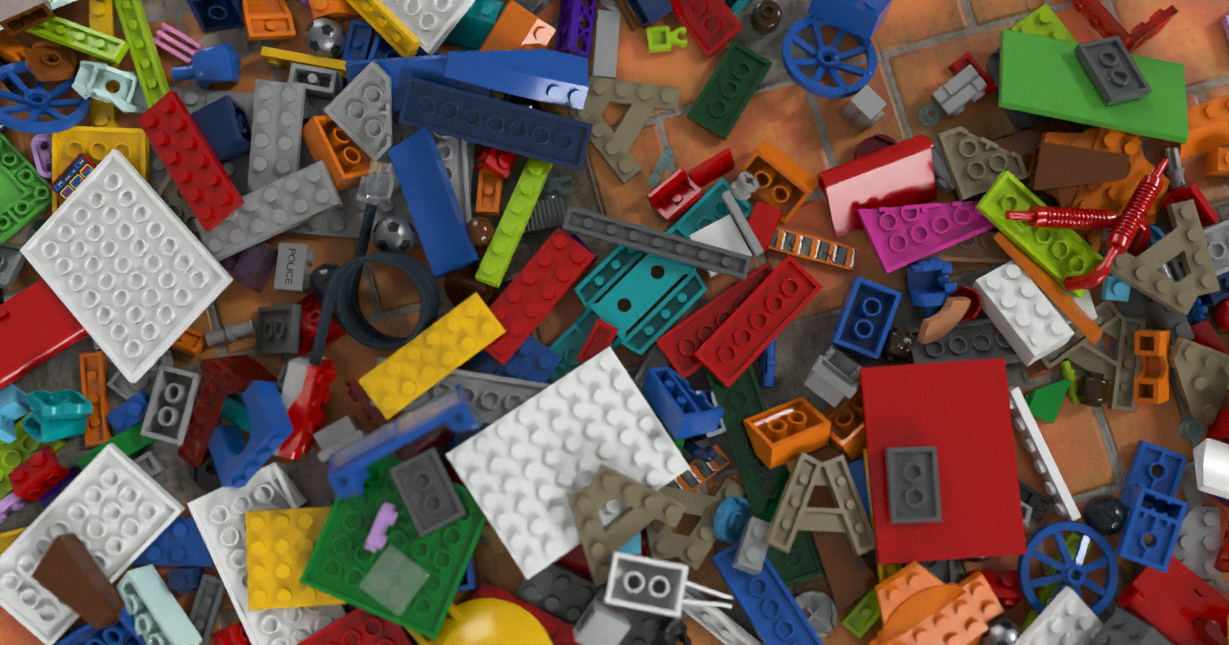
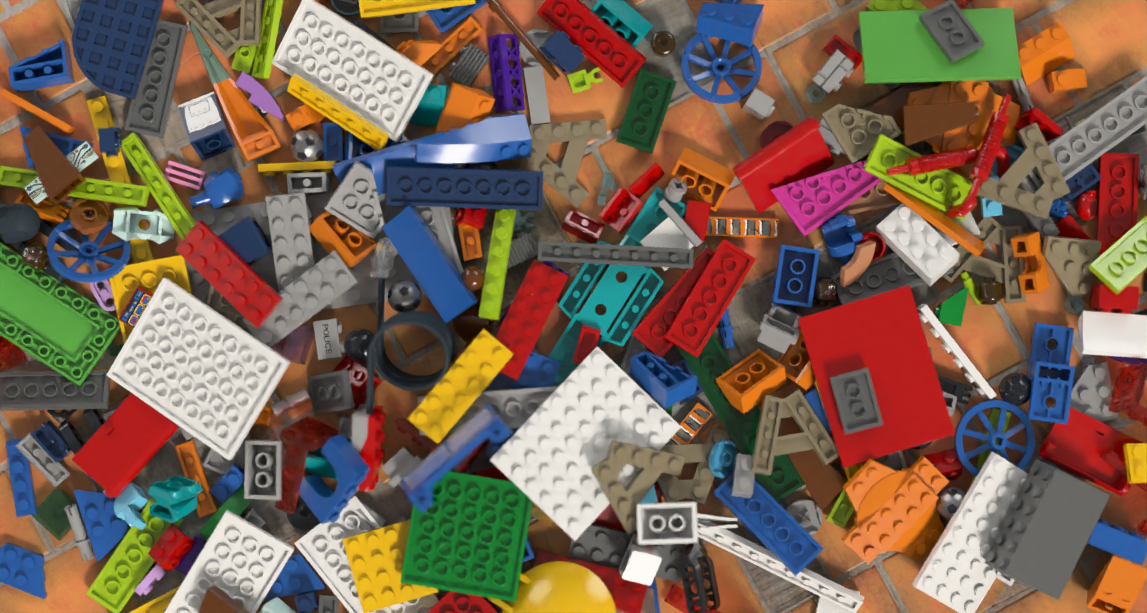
camera: 10 degrees left, 5 degrees up
clear plate [359,544,431,617] -> none
lavender plate [365,502,398,553] -> none
dark grey plate [389,447,467,537] -> none
dark blue arm [683,439,717,463] -> none
none -> red slope [561,208,605,244]

